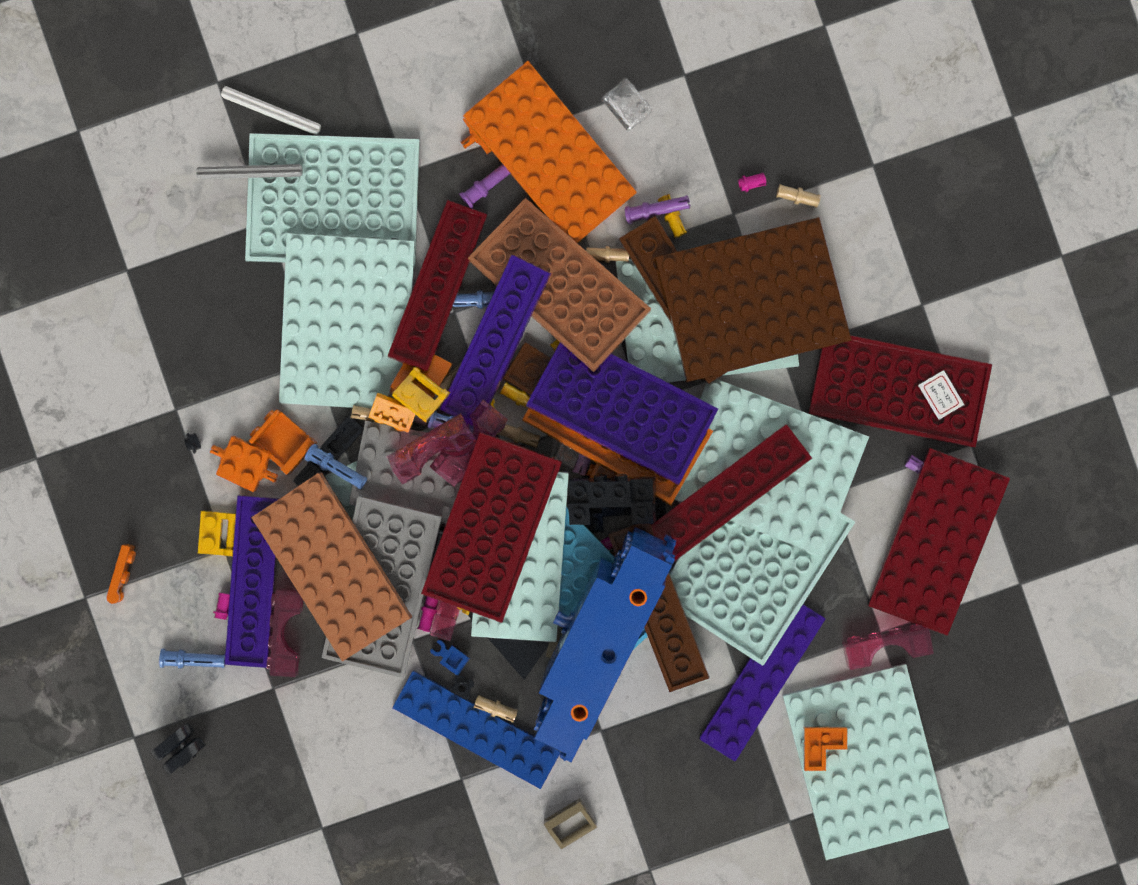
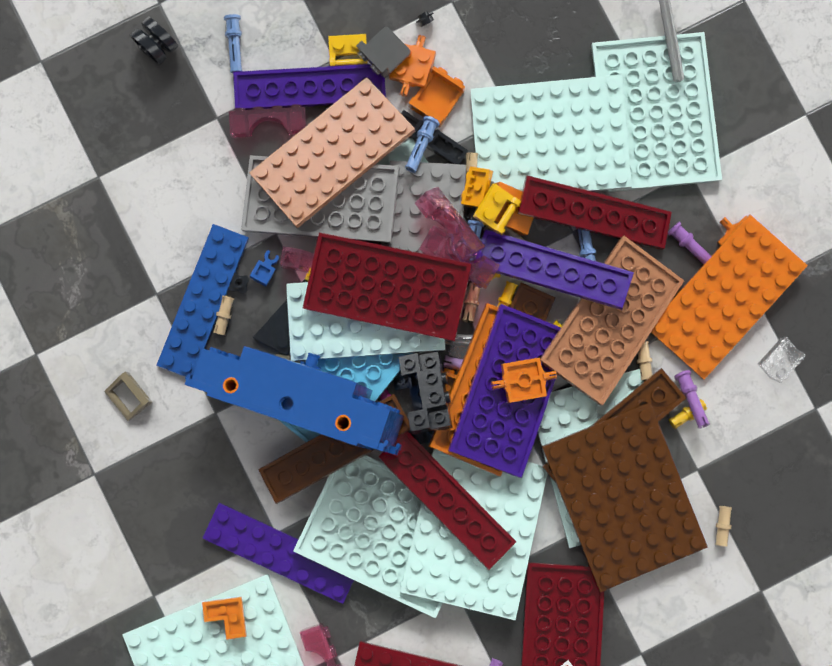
camera: 80 degrees right, 5 degrees down
dark pink pin [213,592,230,620] -> none
white axle [221,86,321,135] -> none
dark pink pin [417,596,439,632] -> none
dark pink pin [738,172,767,192] -> none
none -> dark grey bracket [356,27,411,78]
none -> orange plate [491,358,557,403]

